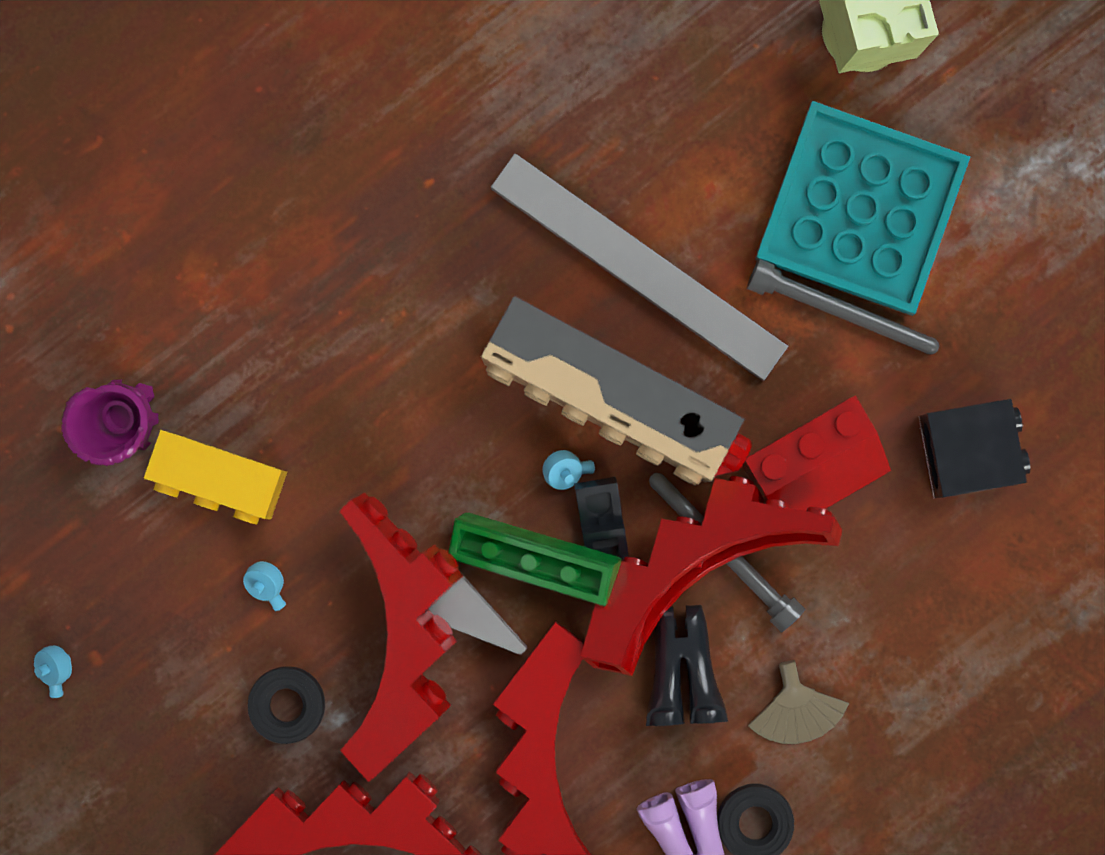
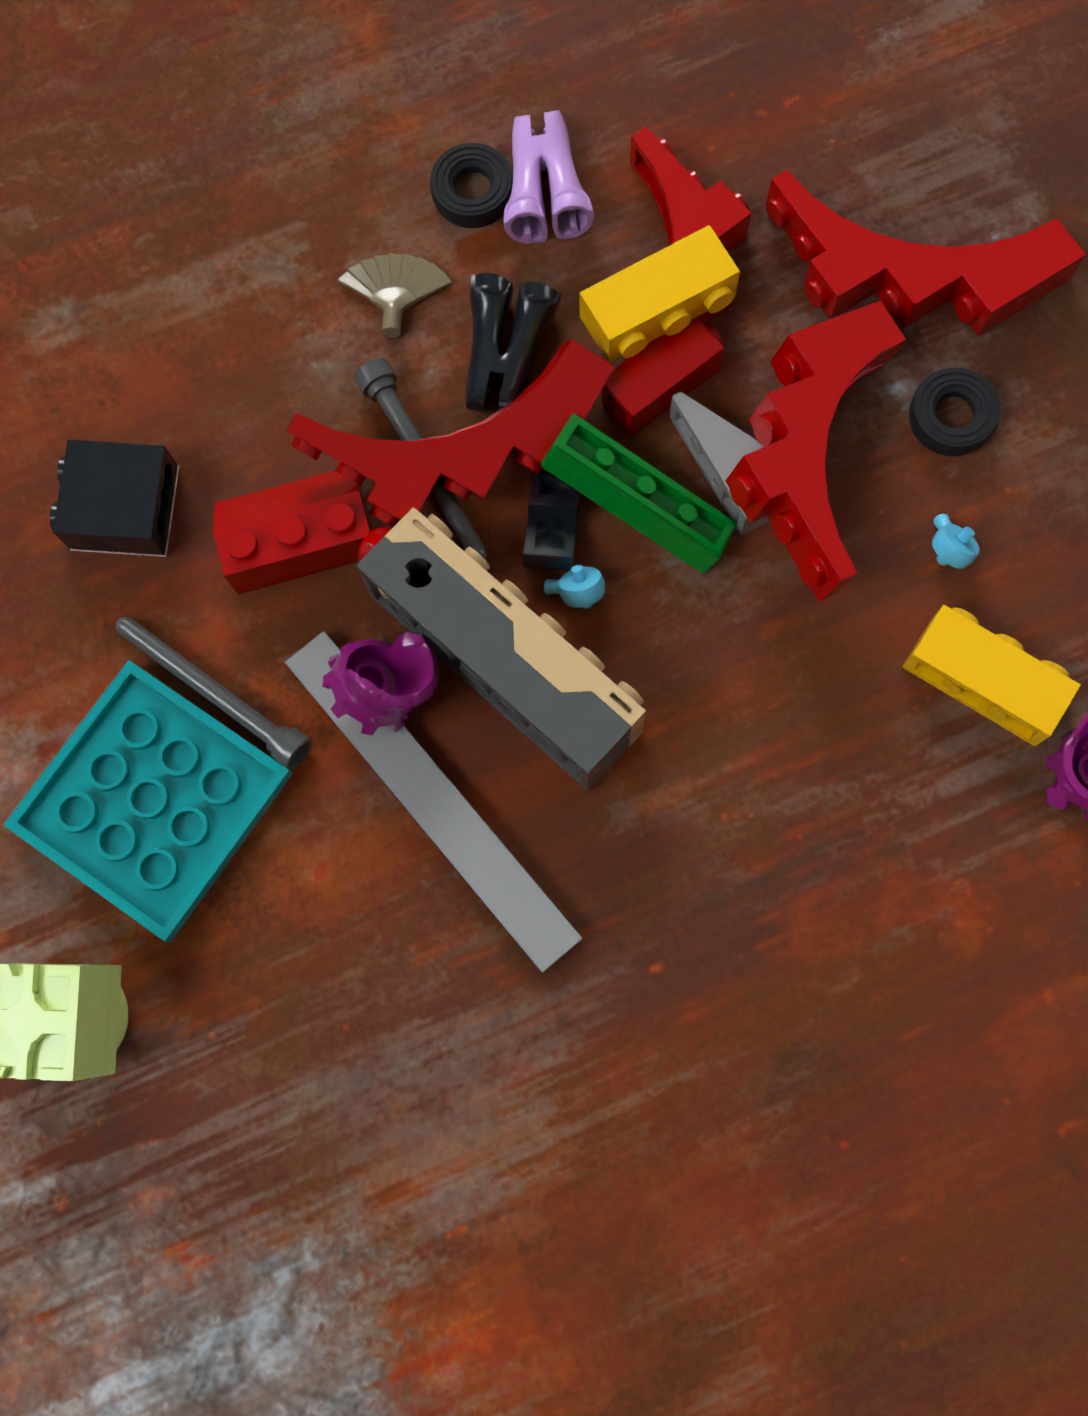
camera: 160 degrees left, 10 degrees down
none -> magenta hair [322,632,440,736]
none -> yellow brick [579,225,740,363]

